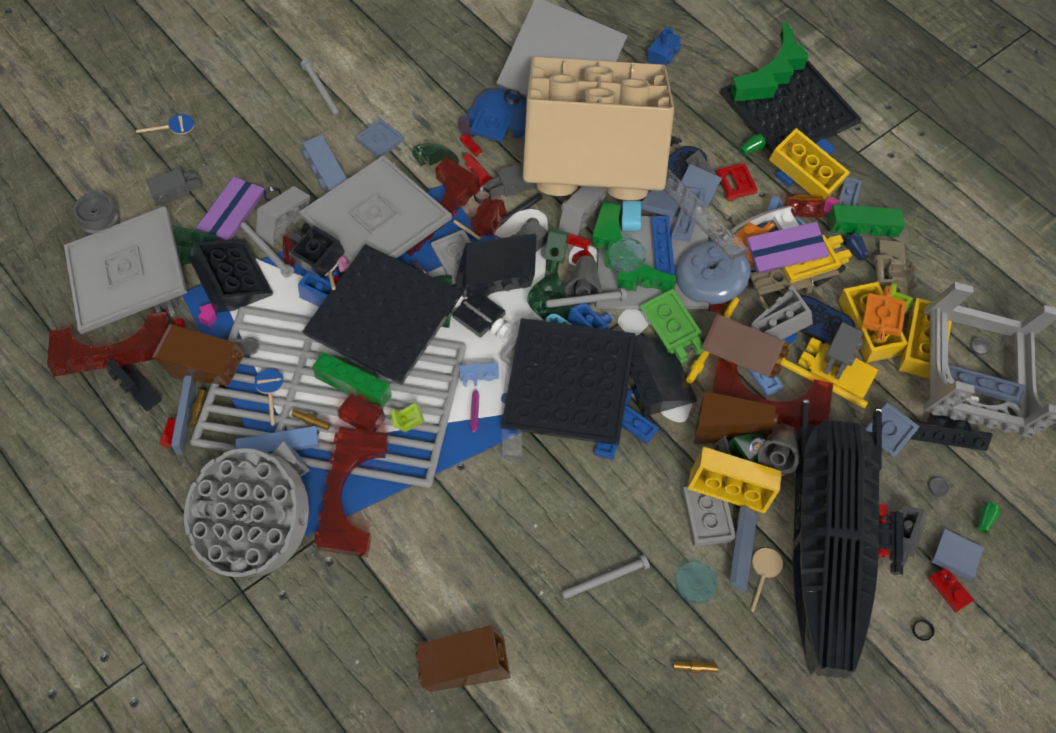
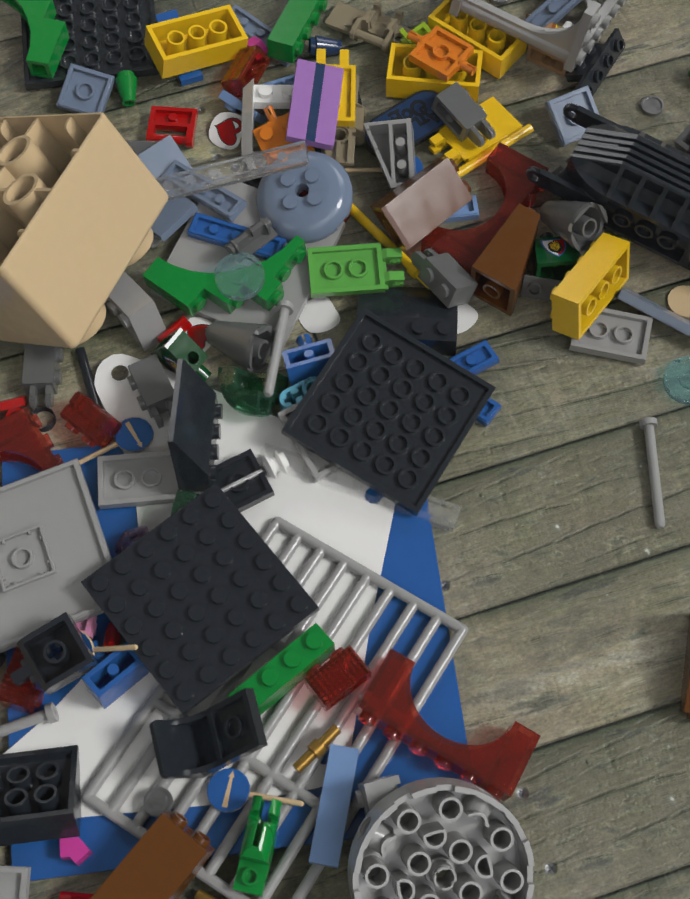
camera: 65 degrees left, 5 degrees up
lime bracket [390,403,425,432] -> none
medium blue plate [459,363,499,387] -> none
magenta piece [470,390,480,433] -> none
medium azure beam [622,201,641,231] -> none
none -> sand blue tile [56,63,115,113]
none -> black bracket [149,688,268,779]
none -> sticker [209,112,242,150]
none -> dark grey hinge [224,217,278,264]
none -> green plate [233,795,283,898]
none -> dark grey hinge [411,248,478,308]

